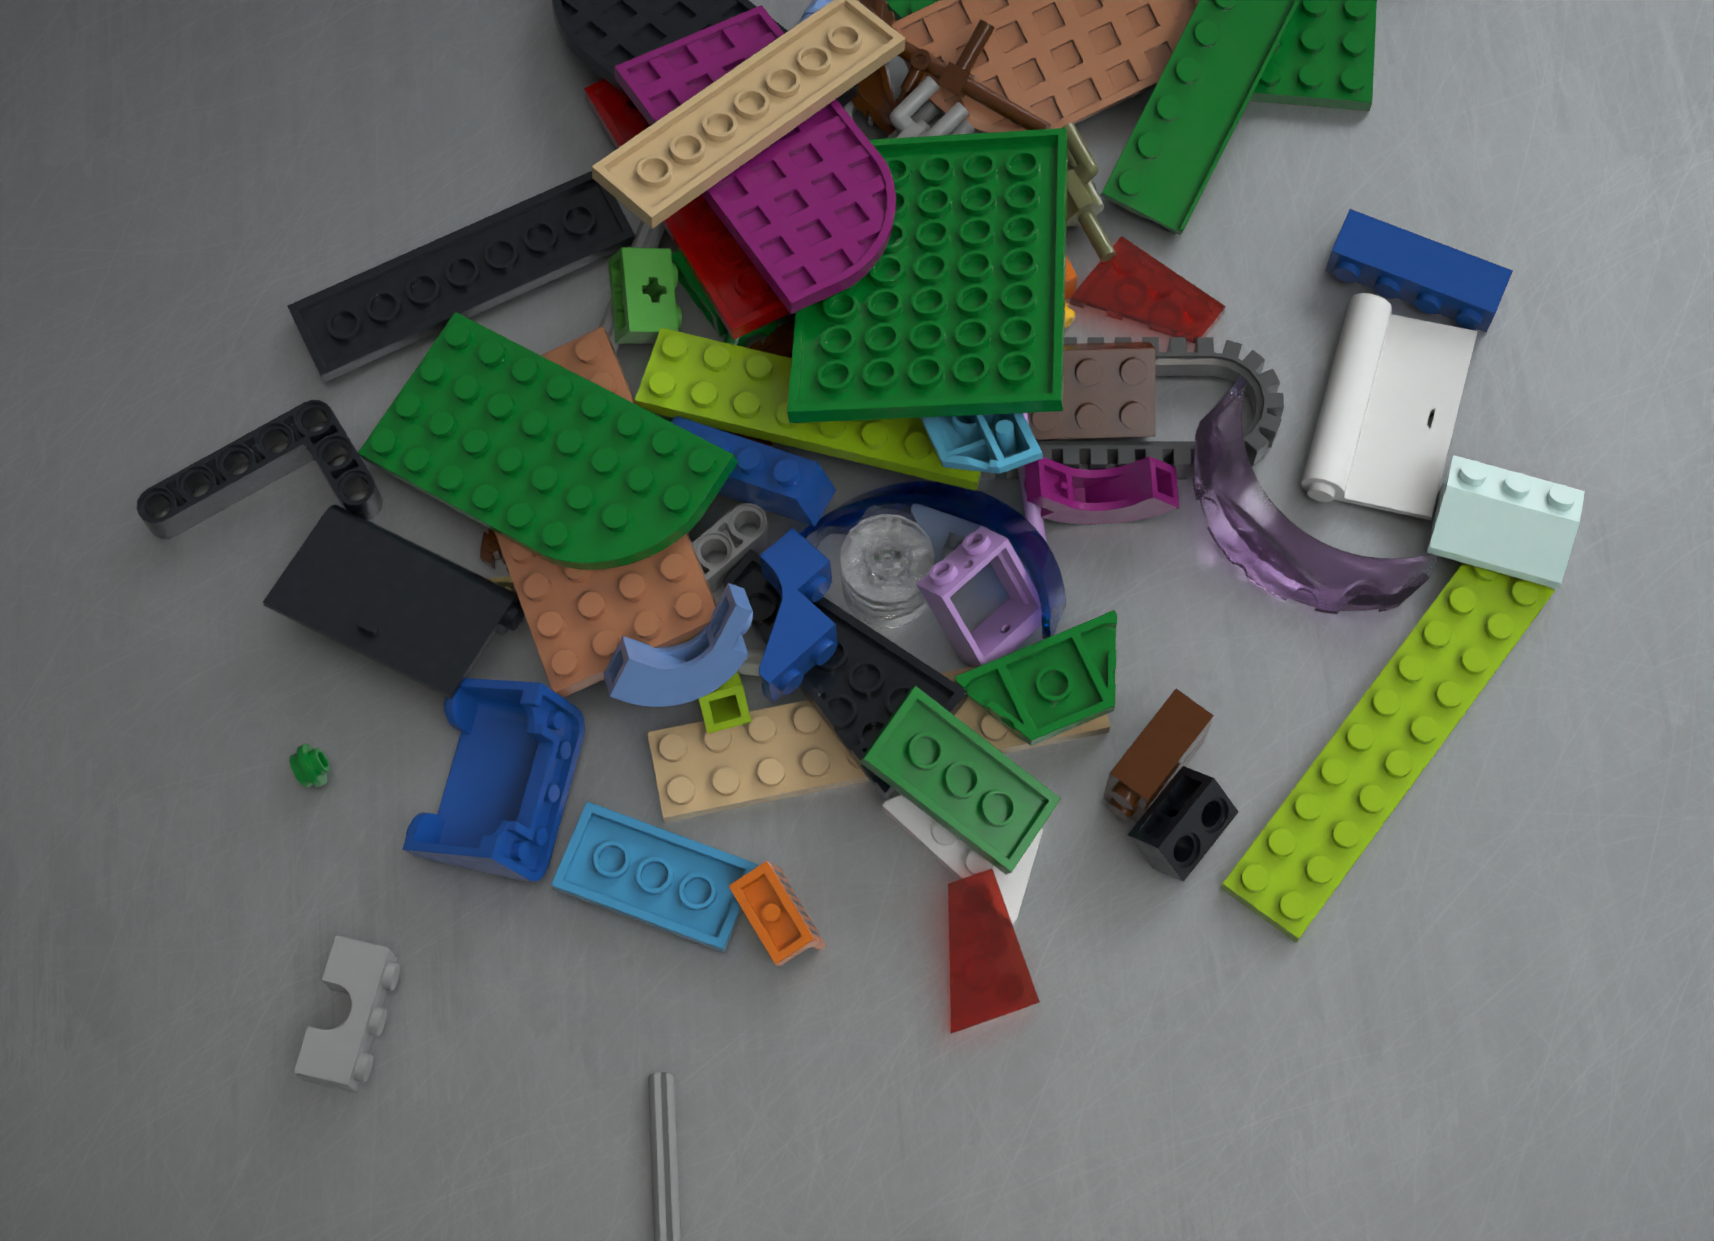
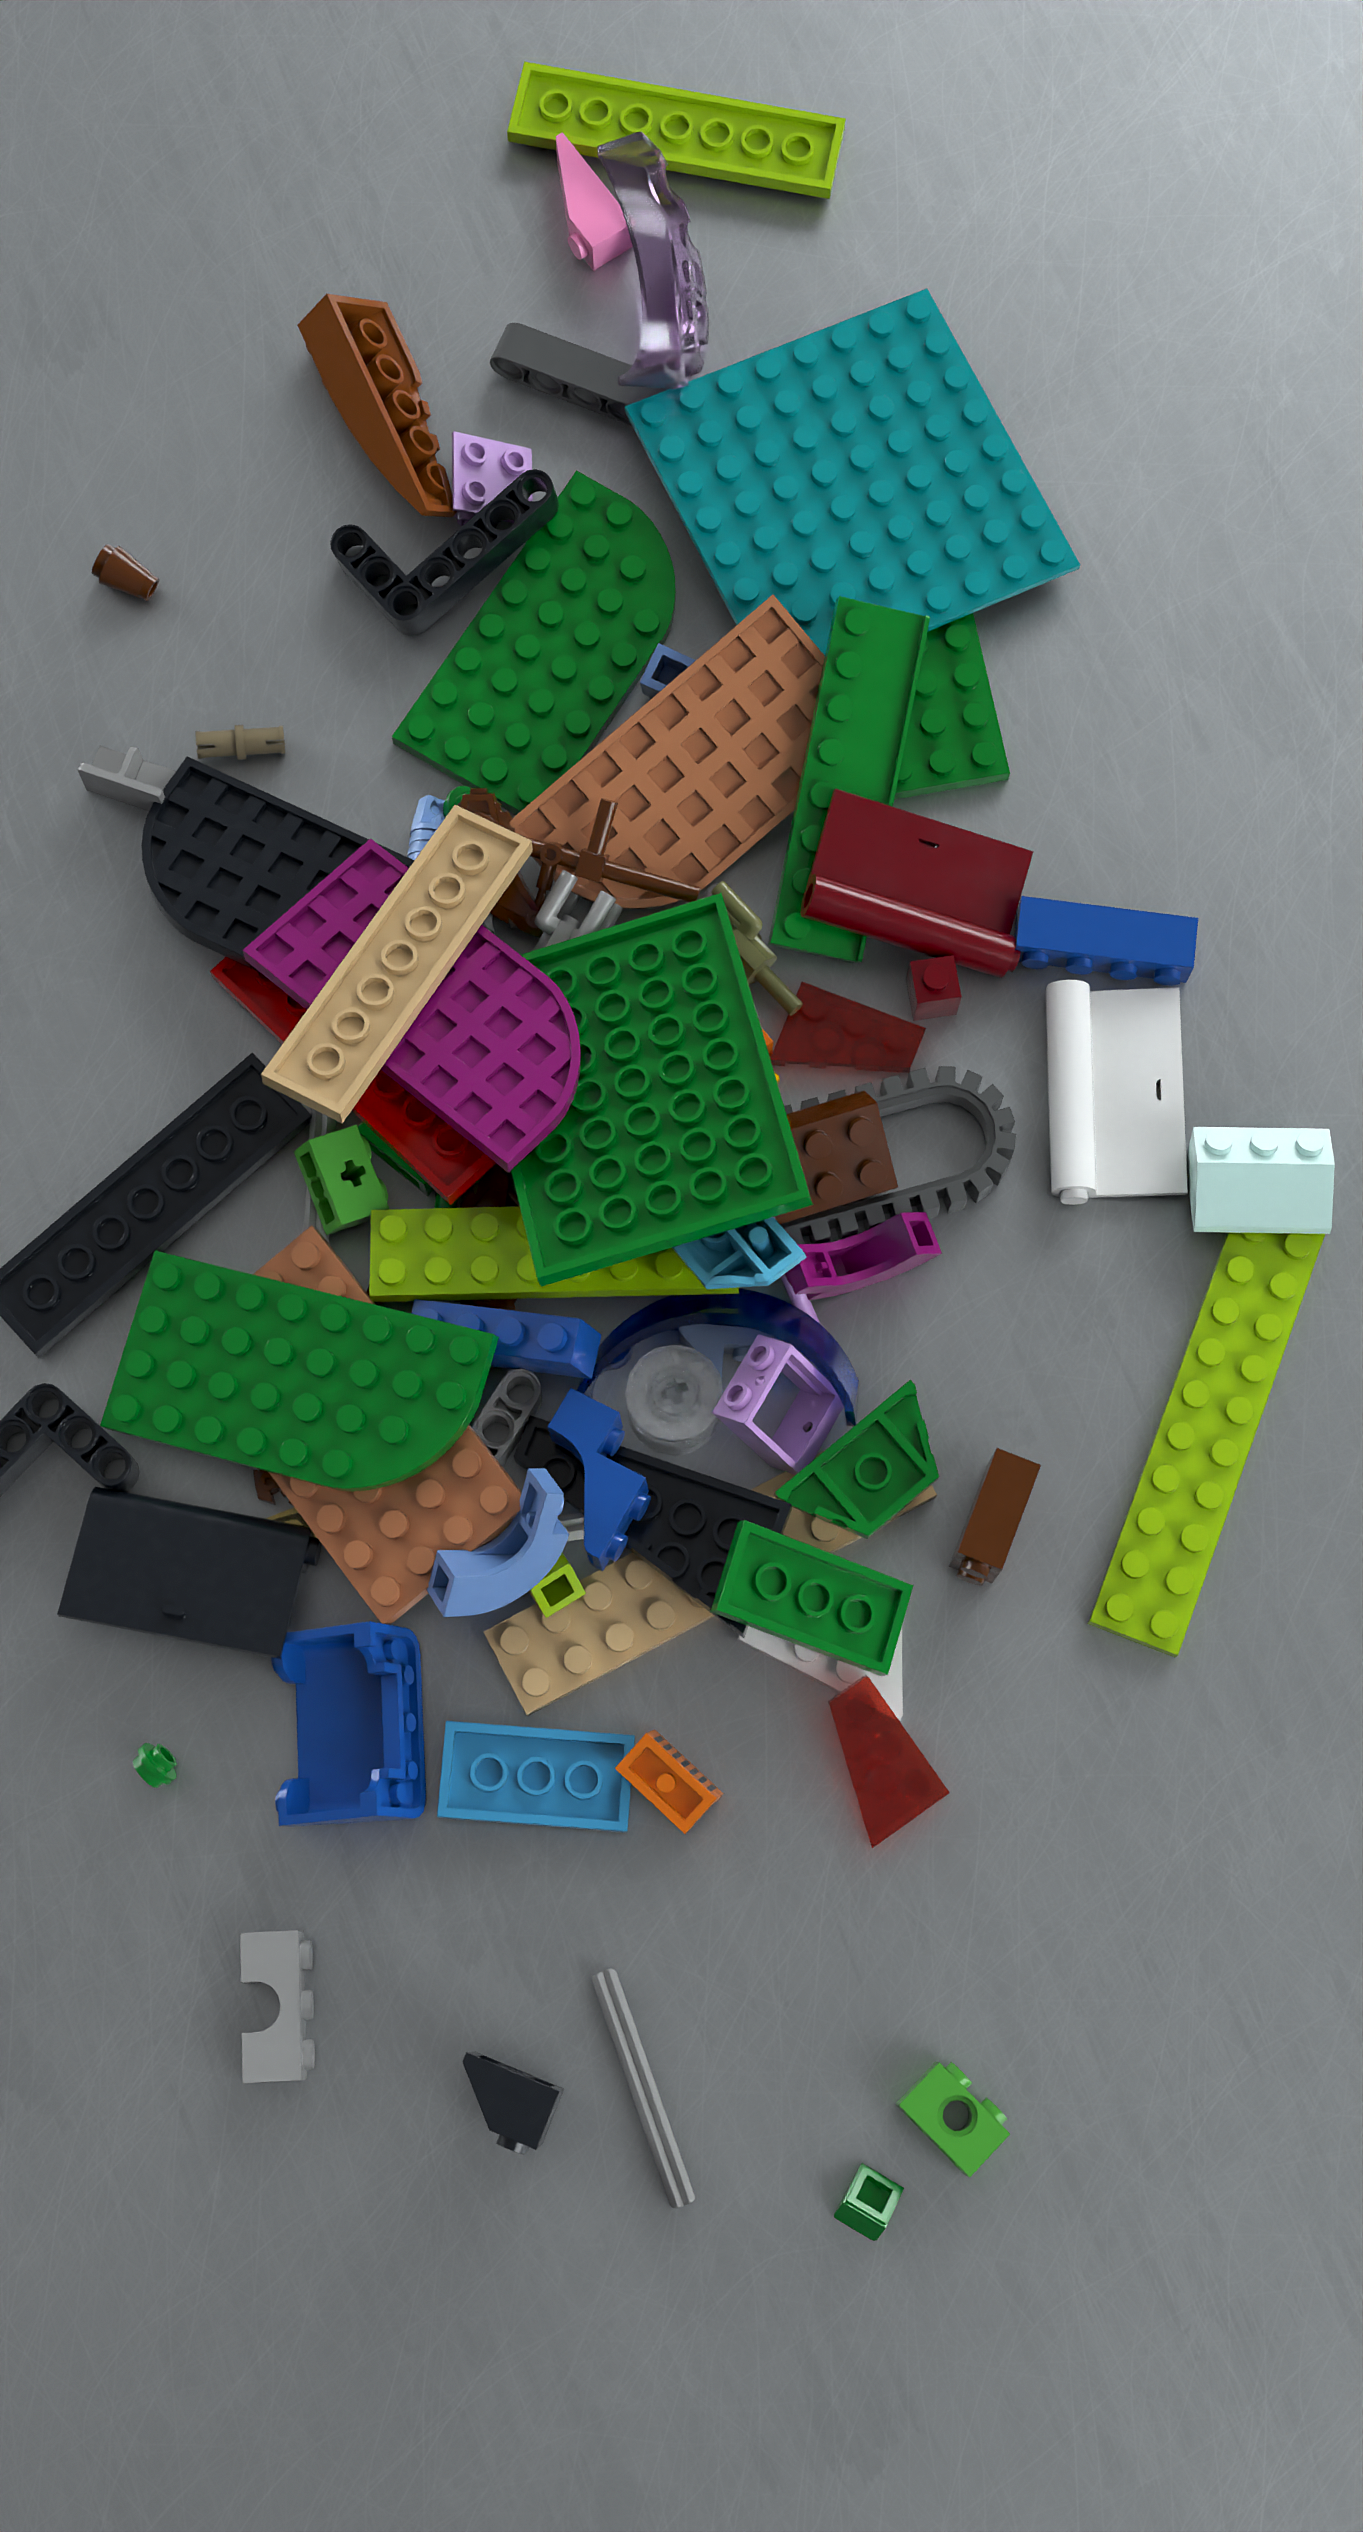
camera: 20 degrees left, 5 degrees up
black brick [1127,766,1238,882] -> none
clear purple windscreen [1193,376,1438,614] -> none
none -> black slope [462,2052,564,2155]
none -> dark red door [801,789,1034,978]
none -> dark red brick [906,955,962,1021]

